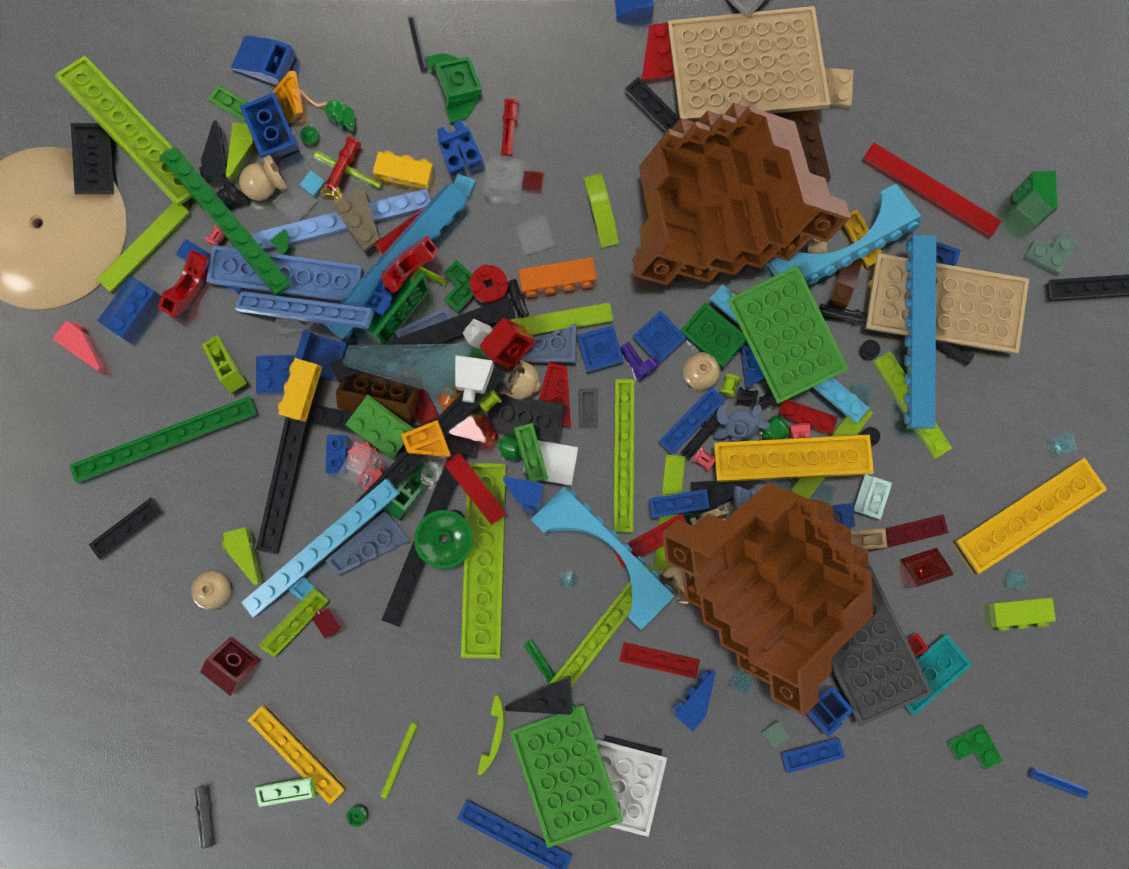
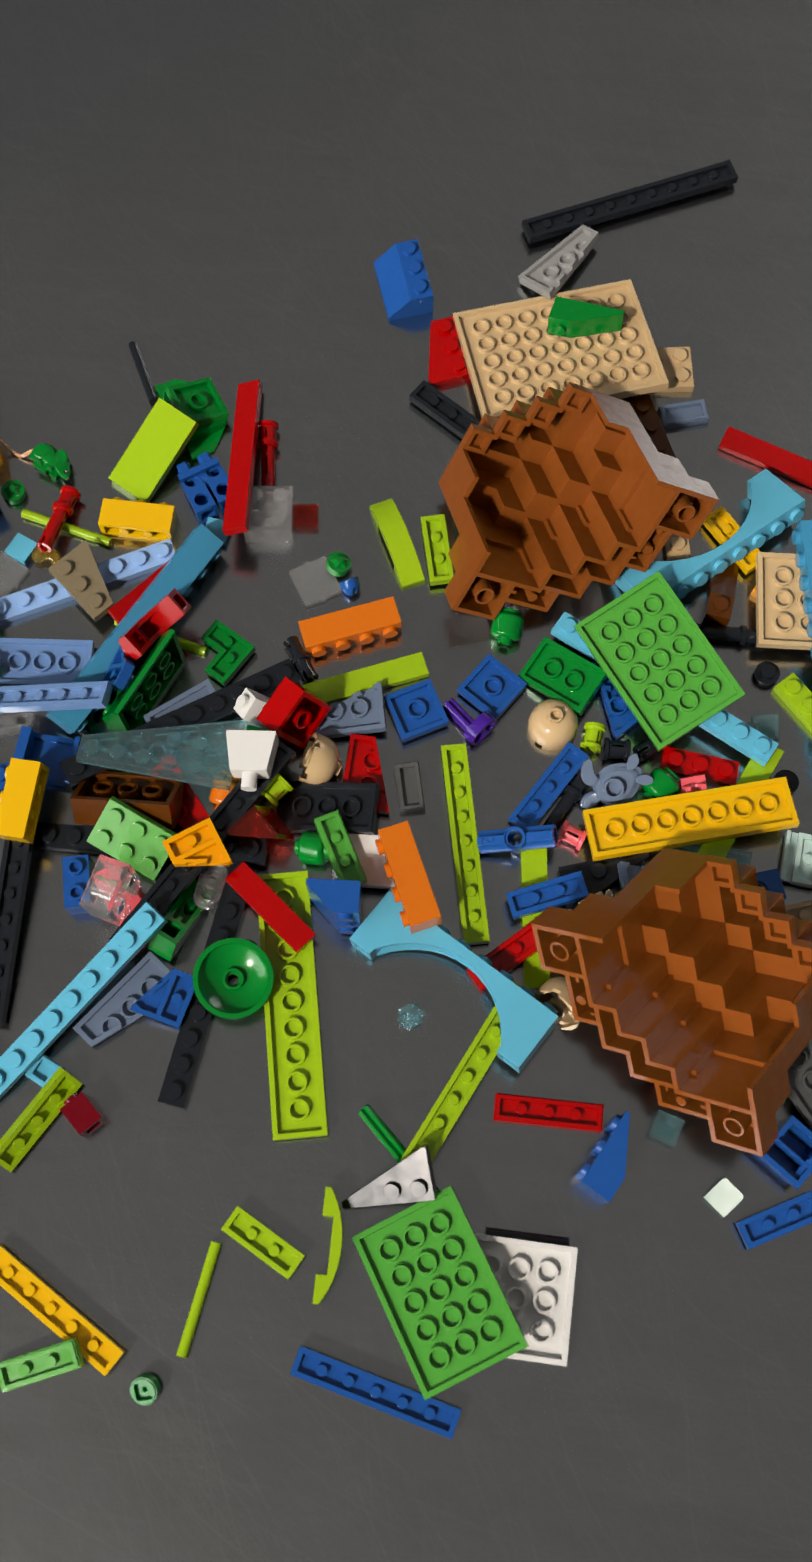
camera: 10 degrees left, 10 degrees down
red plate [470,264,508,303] -> none
none -> lime tile [109,397,199,503]
none -> blue wing [130,968,194,1028]
none -> lime plate [221,1206,305,1280]
none -> red tile [222,379,263,536]
none -> green tile [326,552,351,577]
none -> blue hinge [339,576,360,596]
none -> orange brick [375,820,441,934]
none -> lime plate [421,514,454,586]
none -> blue piece [477,824,559,854]
none -> green head [490,608,525,646]
none -> green slope [548,296,624,338]
none -> sand blue tile [658,399,710,430]

